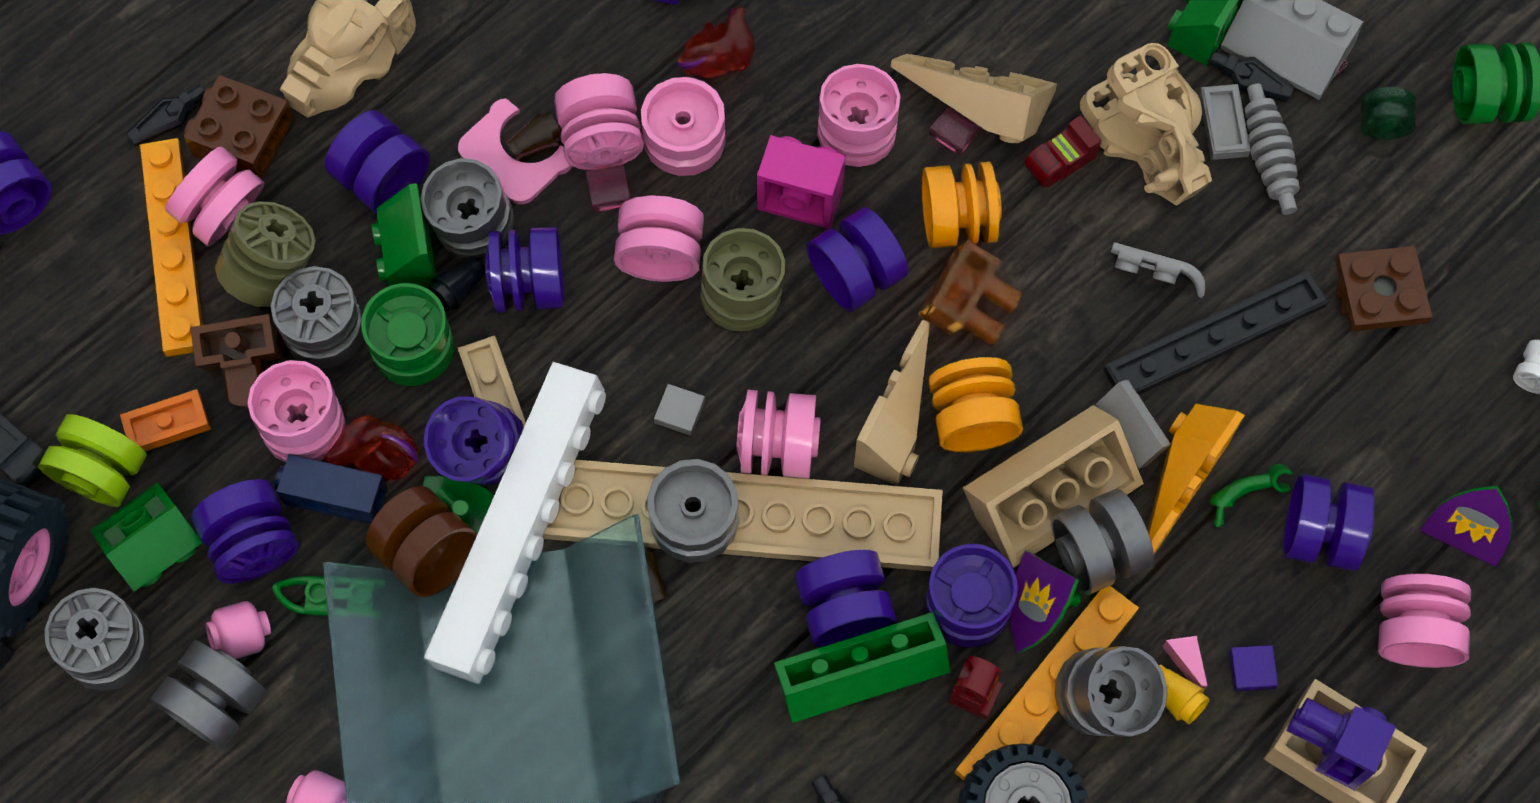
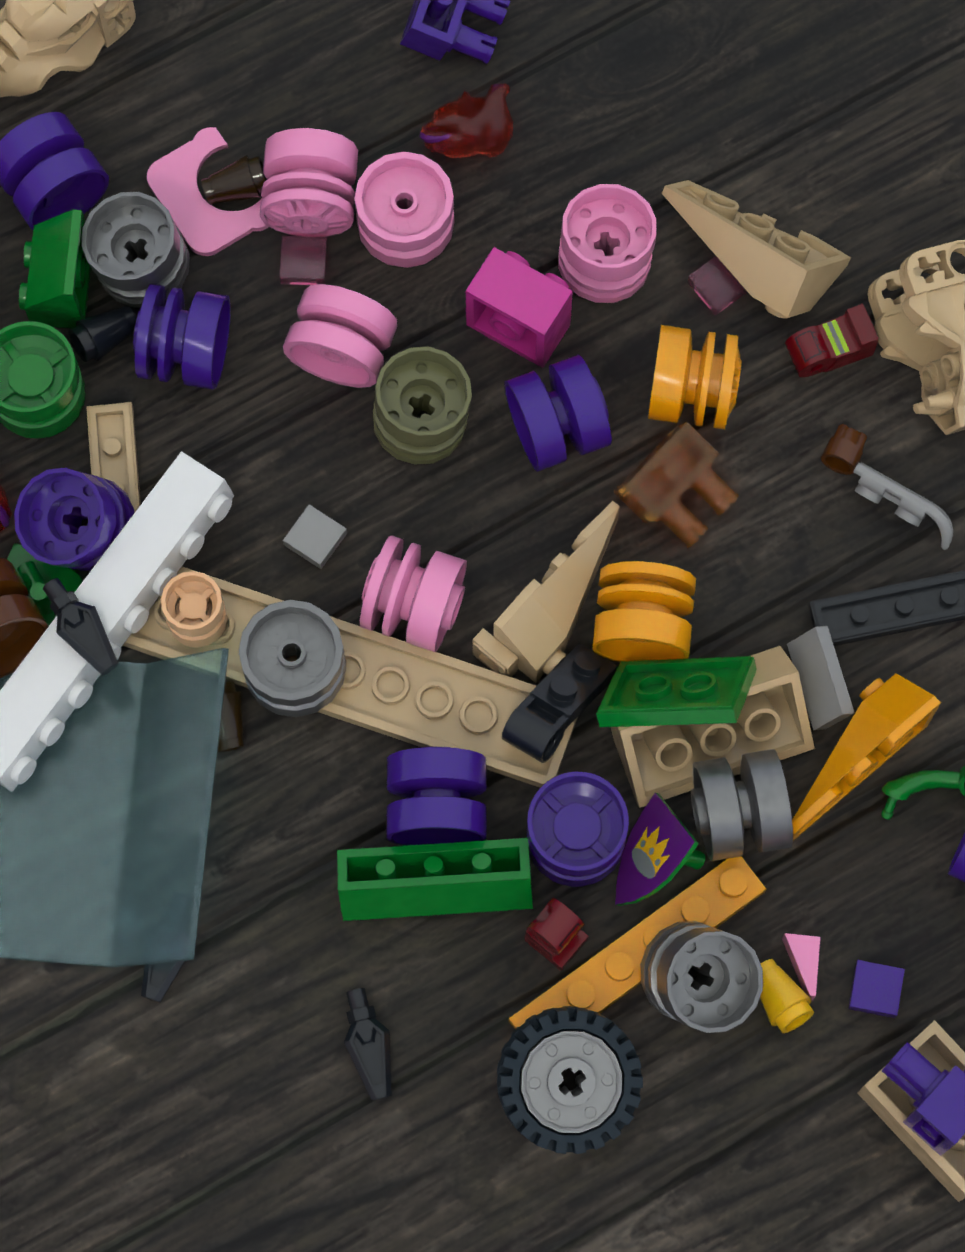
camera: 15 degrees right, 5 degrees up
none -> black piece [43,578,119,676]
none -> light nougat wheel [161,571,228,648]
none -> tan tile [472,628,519,677]
none -> black plate [502,644,618,763]
none -> green tile [596,656,757,727]
none -> reddish brown hose [821,424,867,475]

